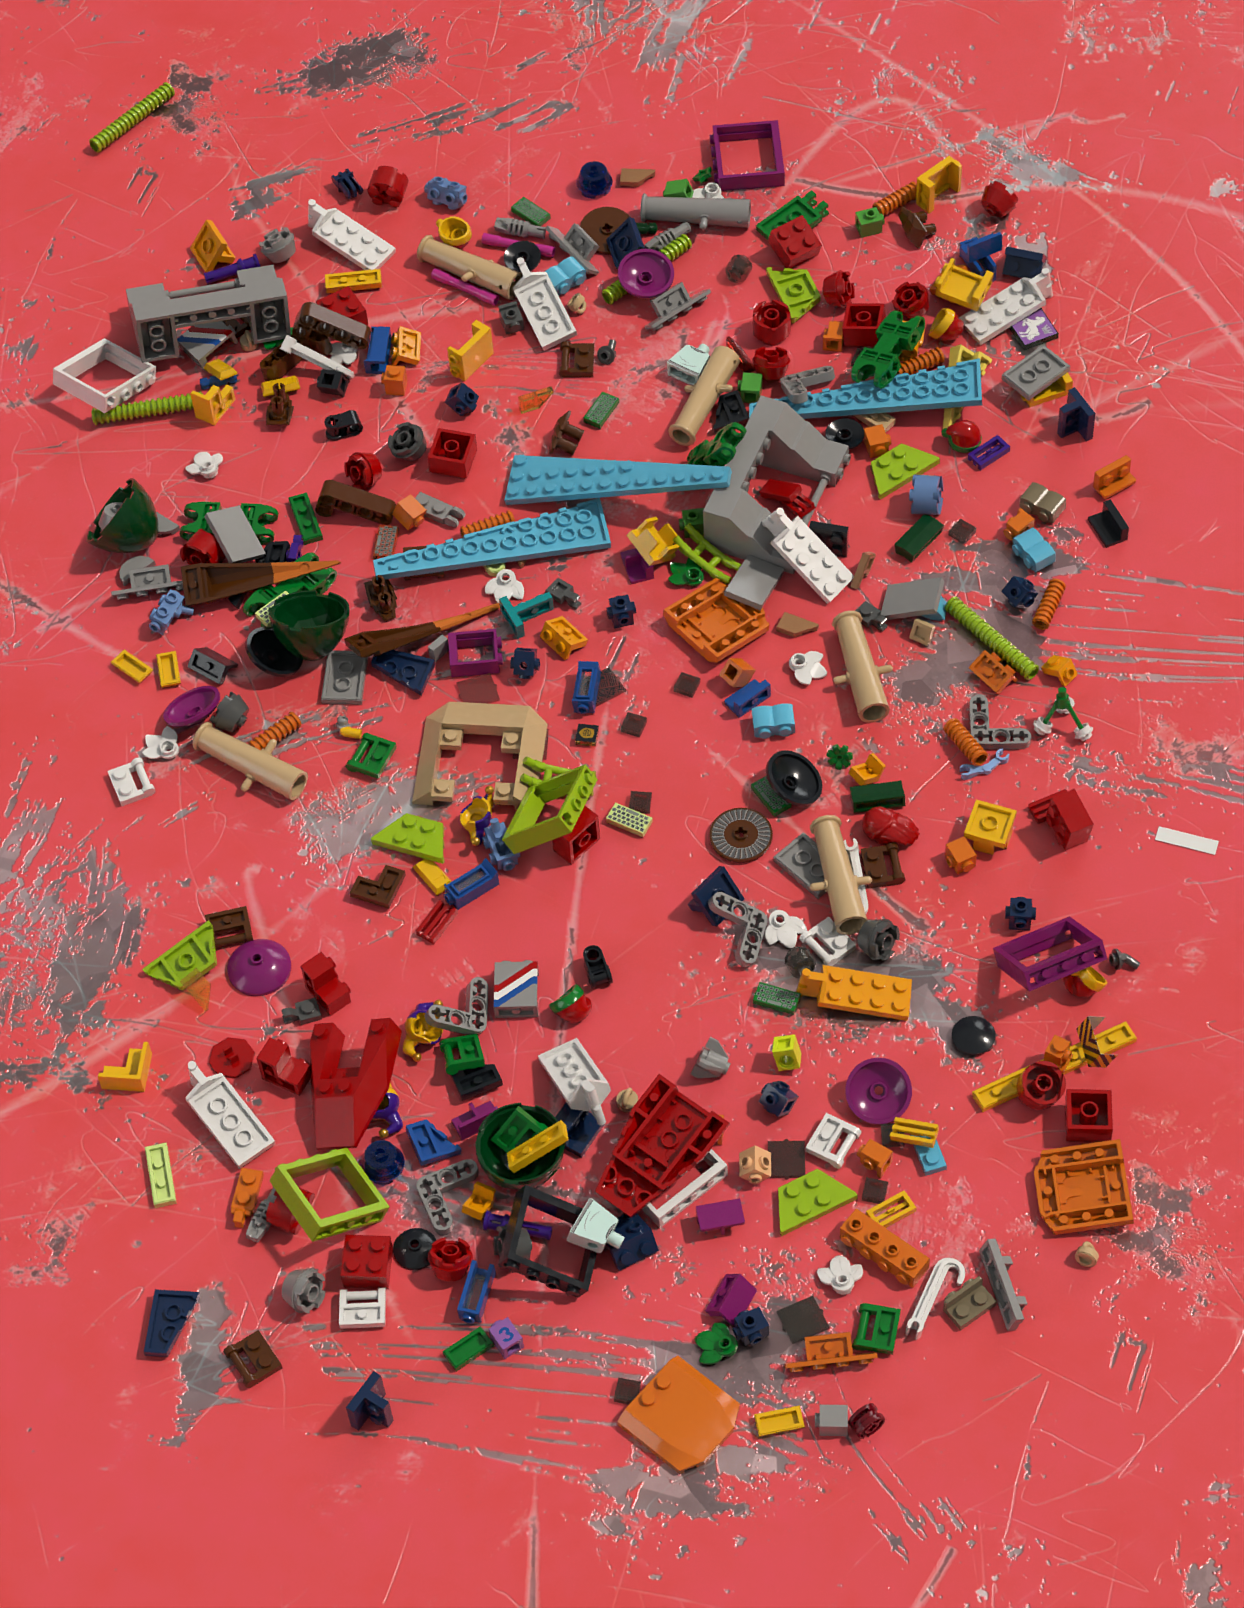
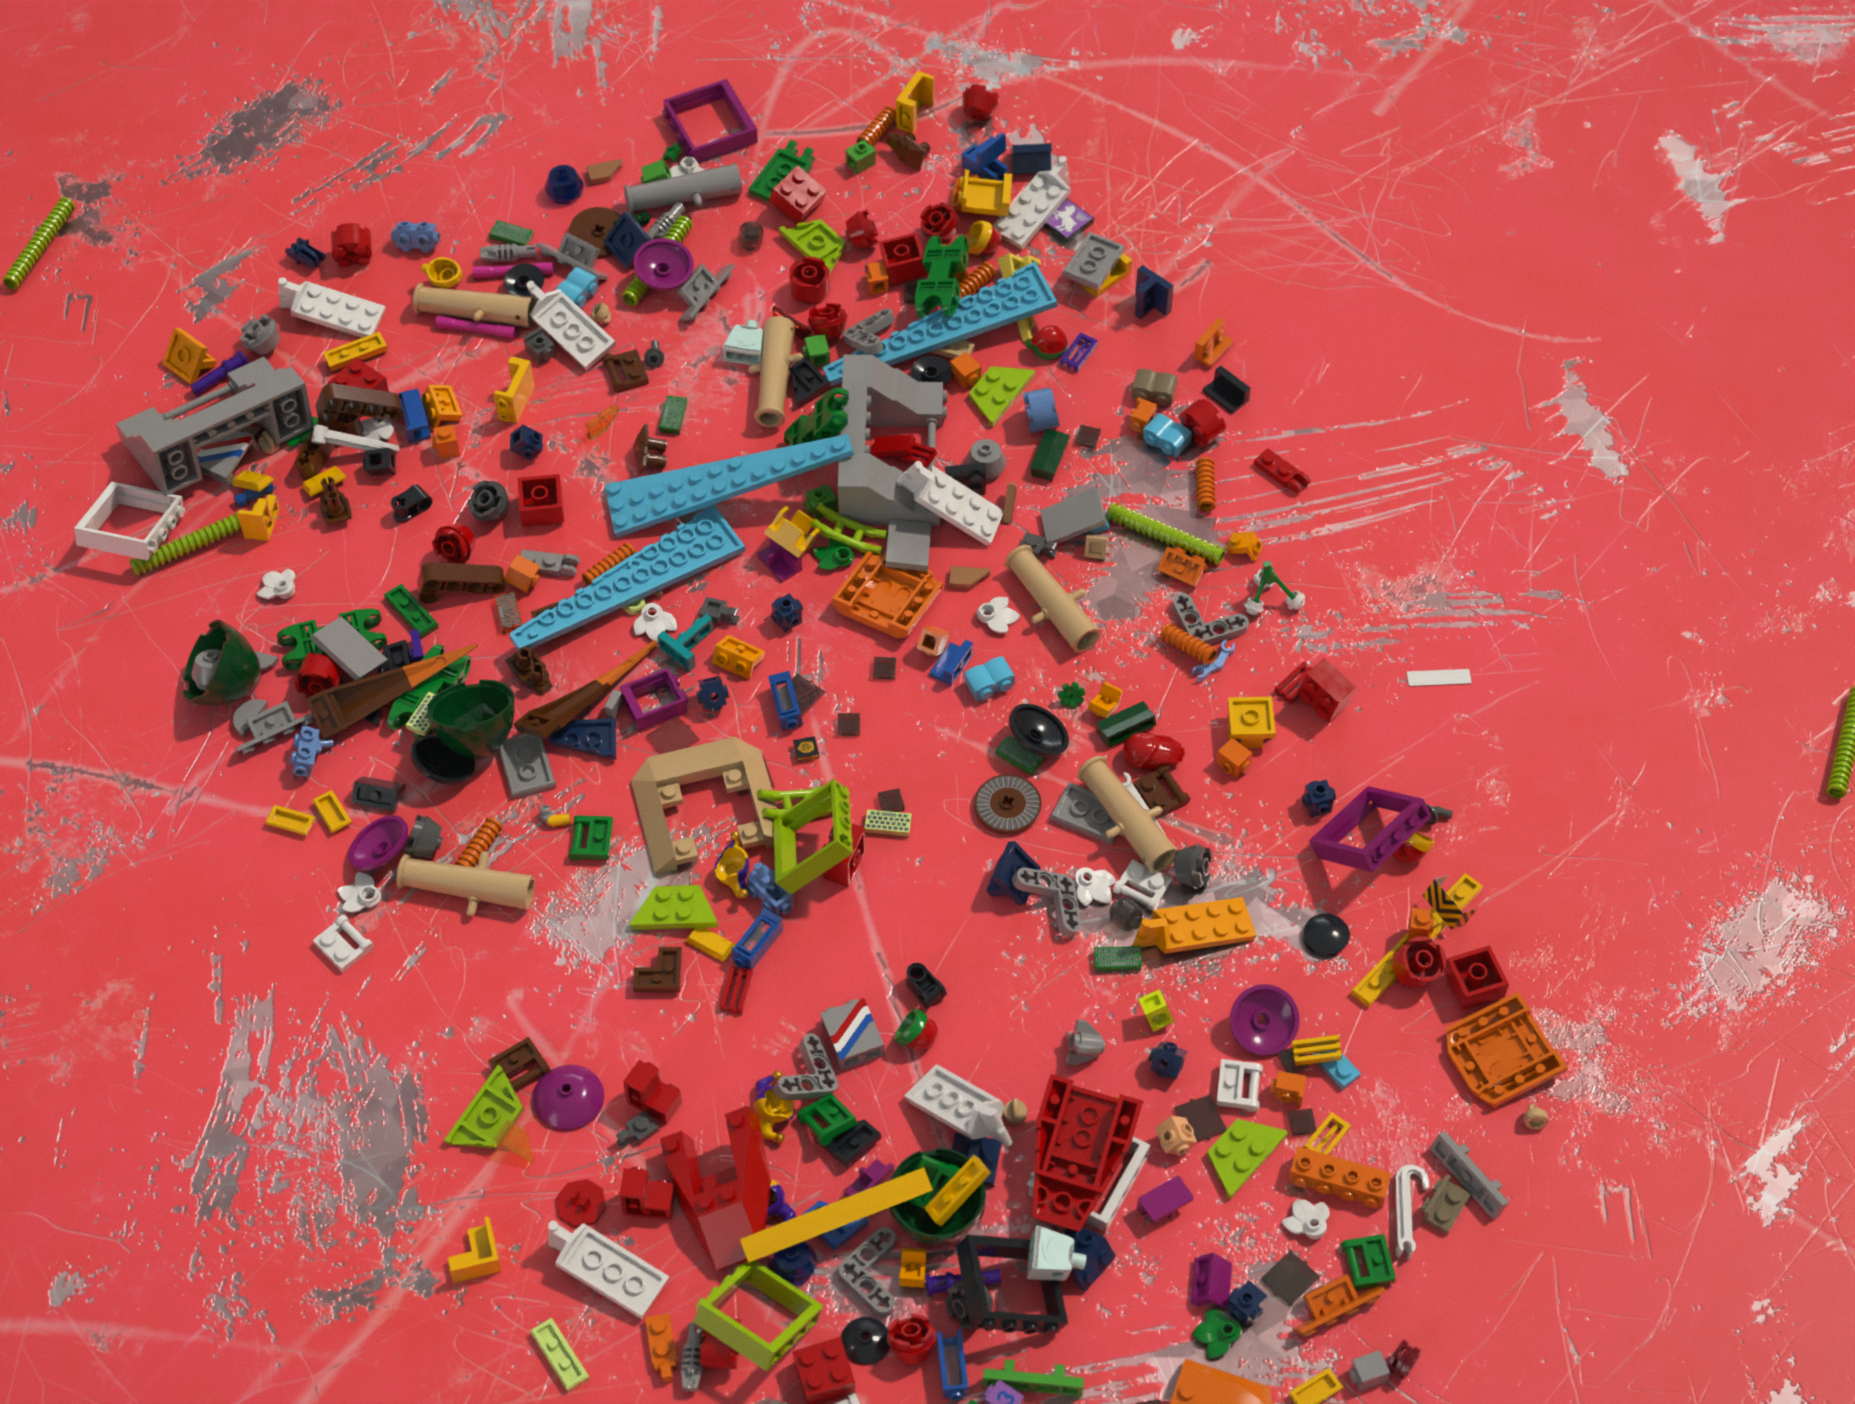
camera: 25 degrees left, 0 degrees up
dark blue brick [1001,576,1039,609] -> none
none -> yellow tile [740,1167,933,1263]
none -> light grey cone [965,439,1006,481]
none -> bright green hinge [983,1359,1084,1397]
none -> red brick [1179,399,1226,449]
none -> red hinge [1254,448,1311,493]

